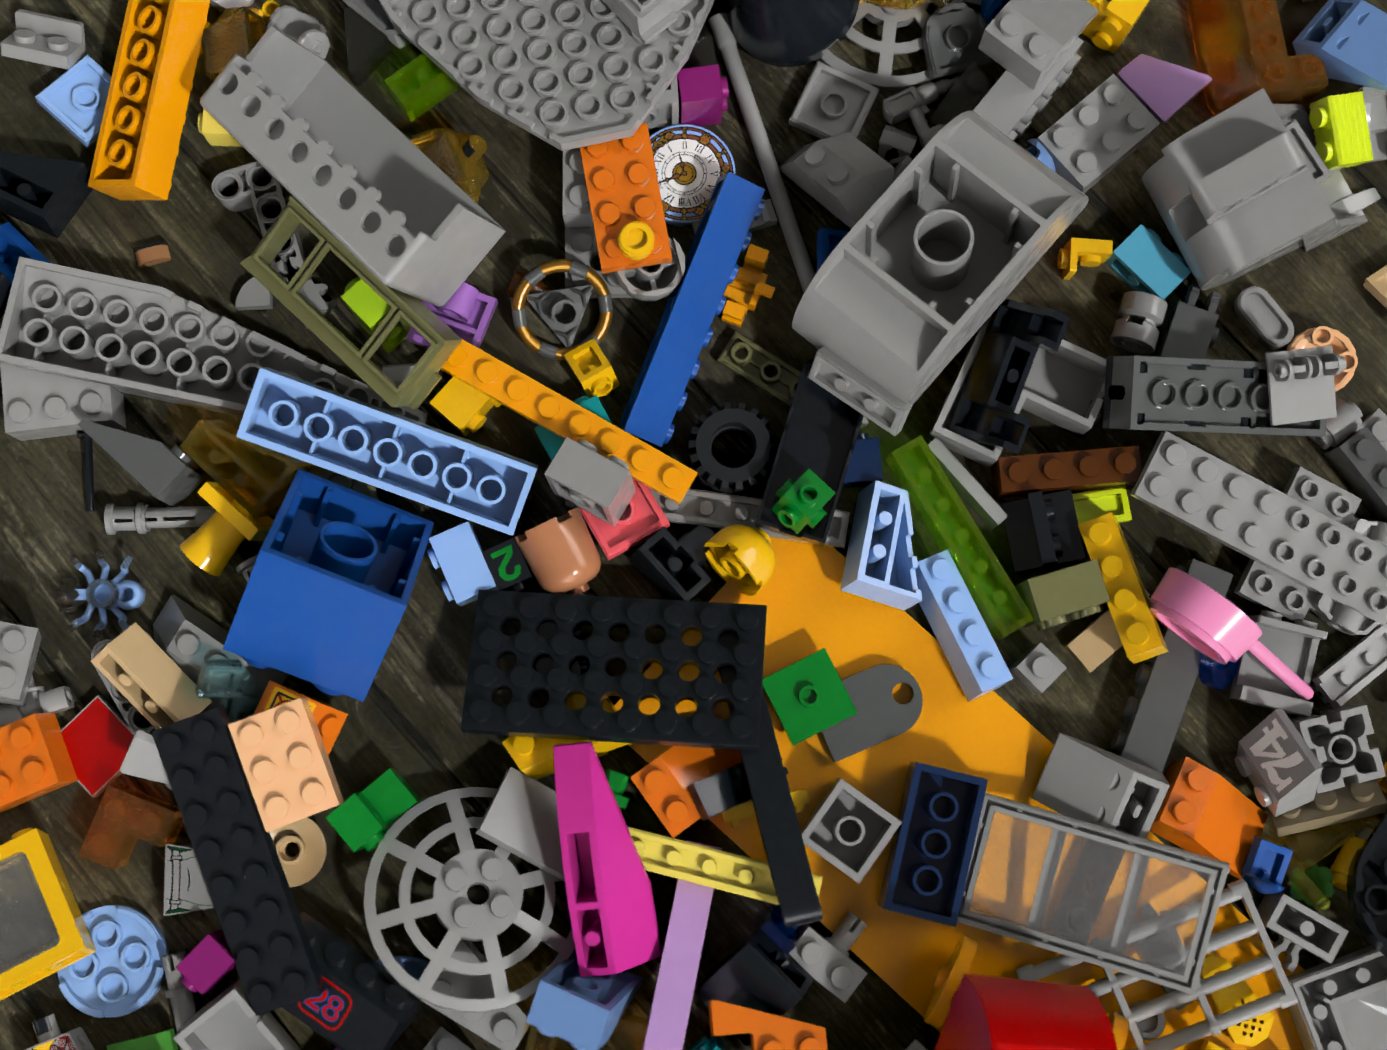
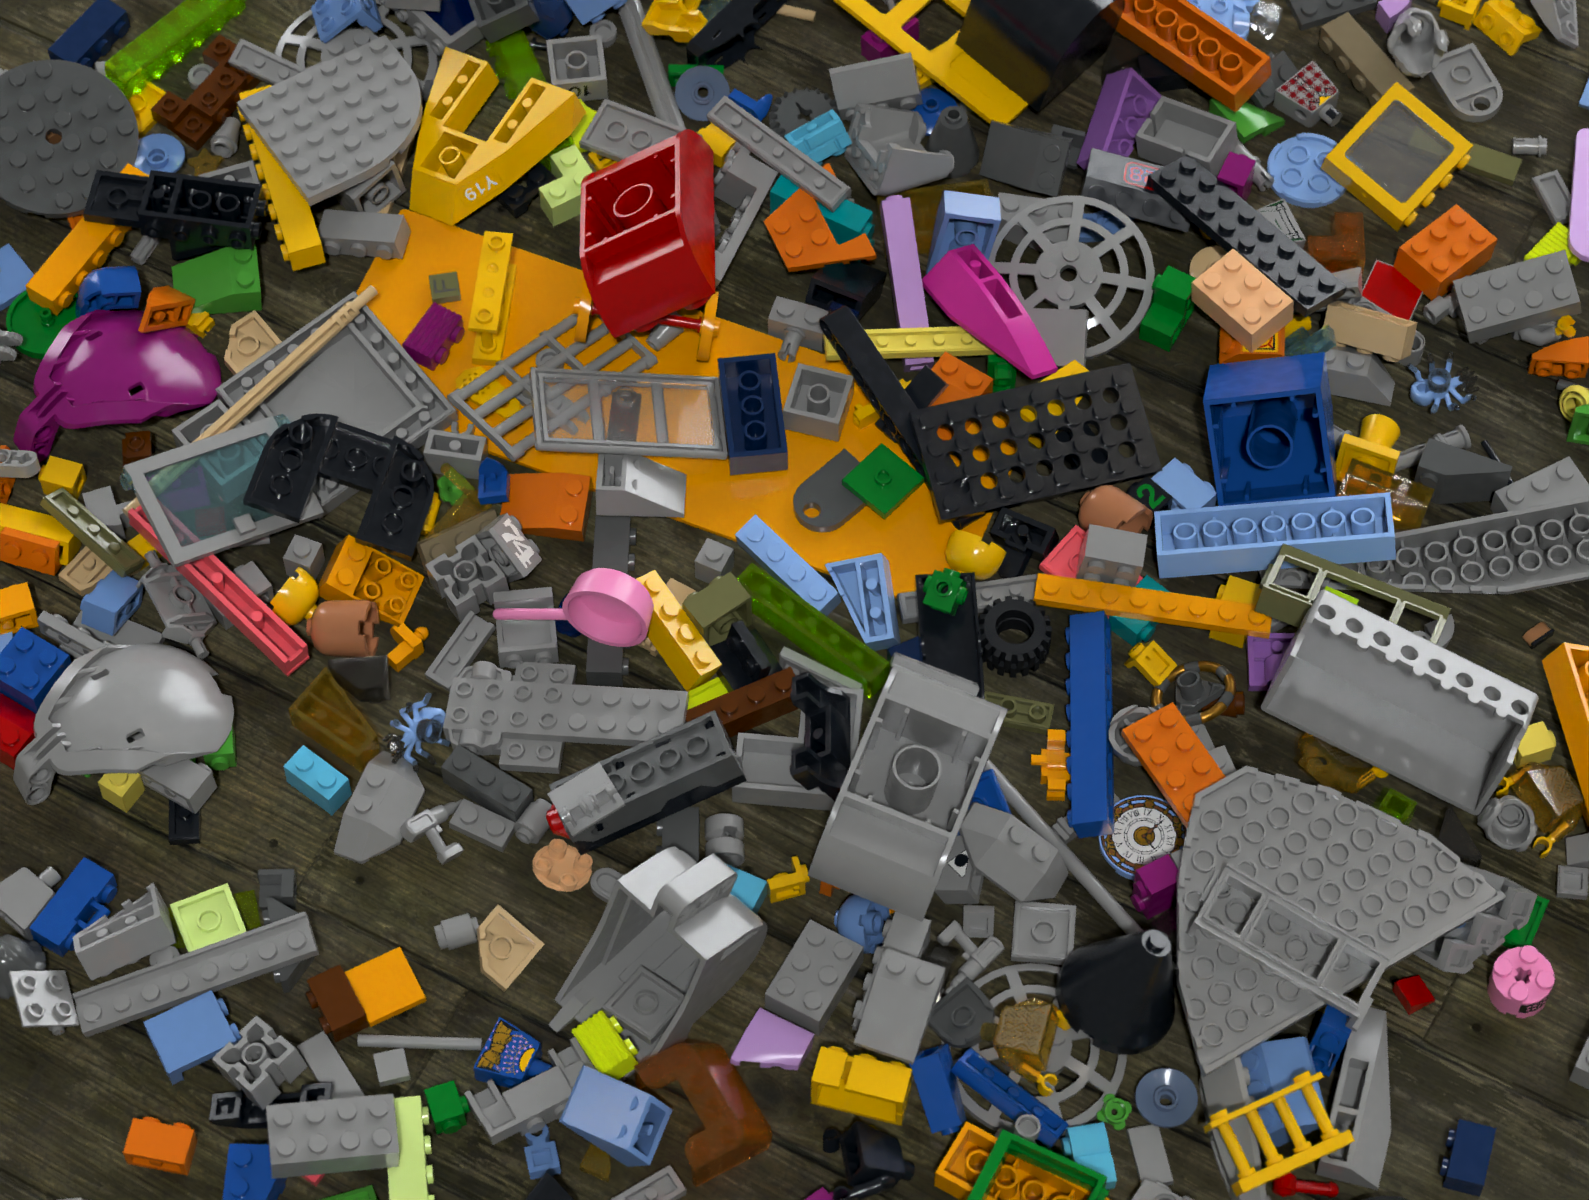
camera: 165 degrees right, 20 degrees down
yellow tile [618,221,655,260] -> none

